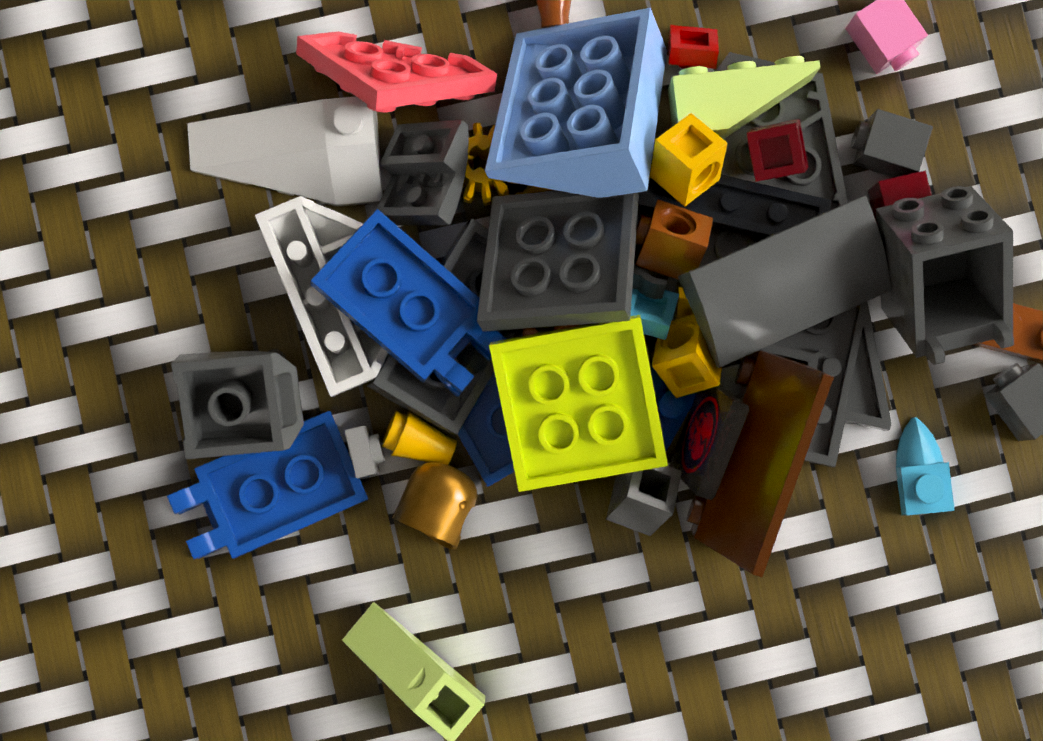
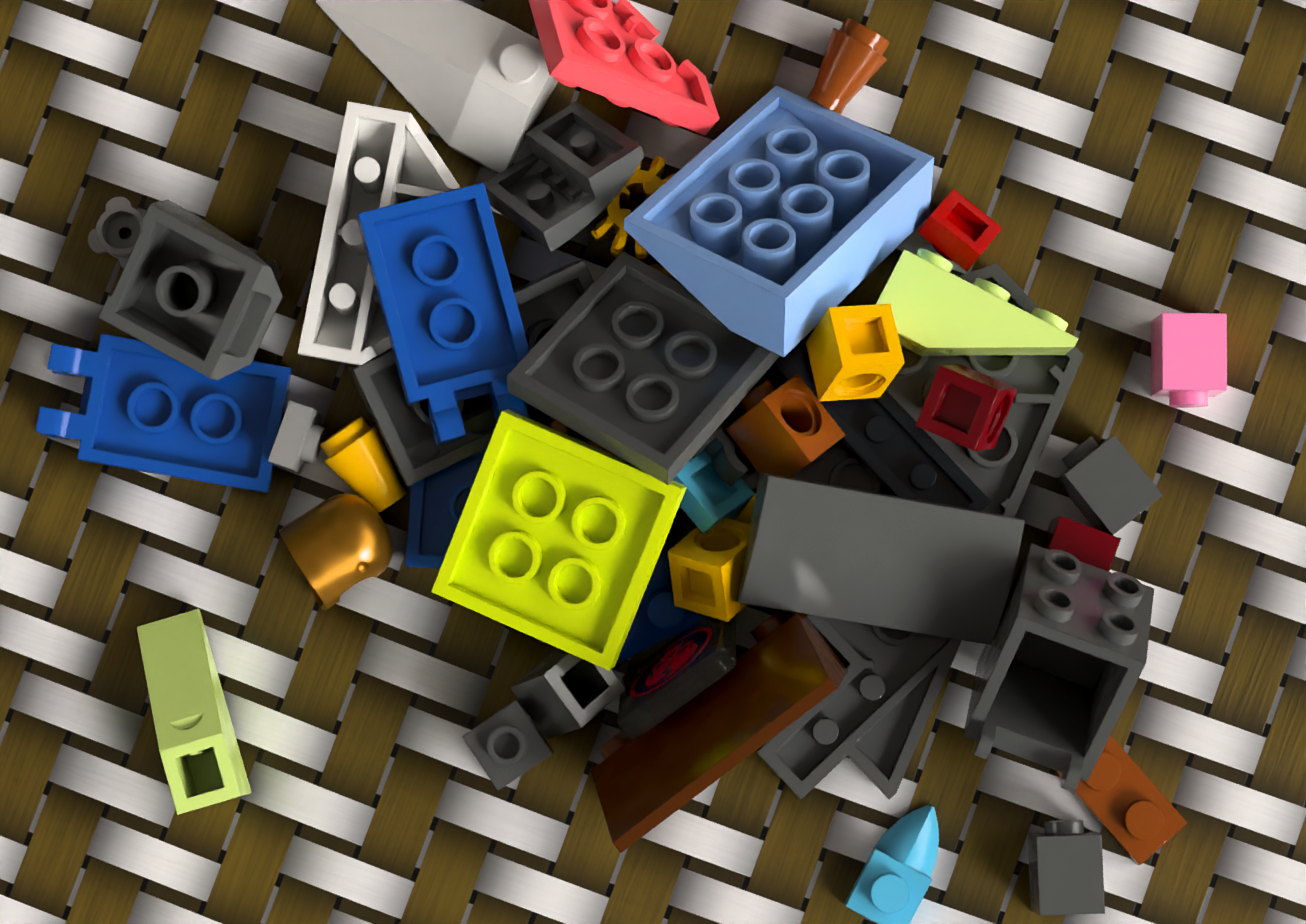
camera: 35 degrees right, 0 degrees up
none -> light grey plate [88,197,145,268]
none -> dark grey brick [462,700,555,791]

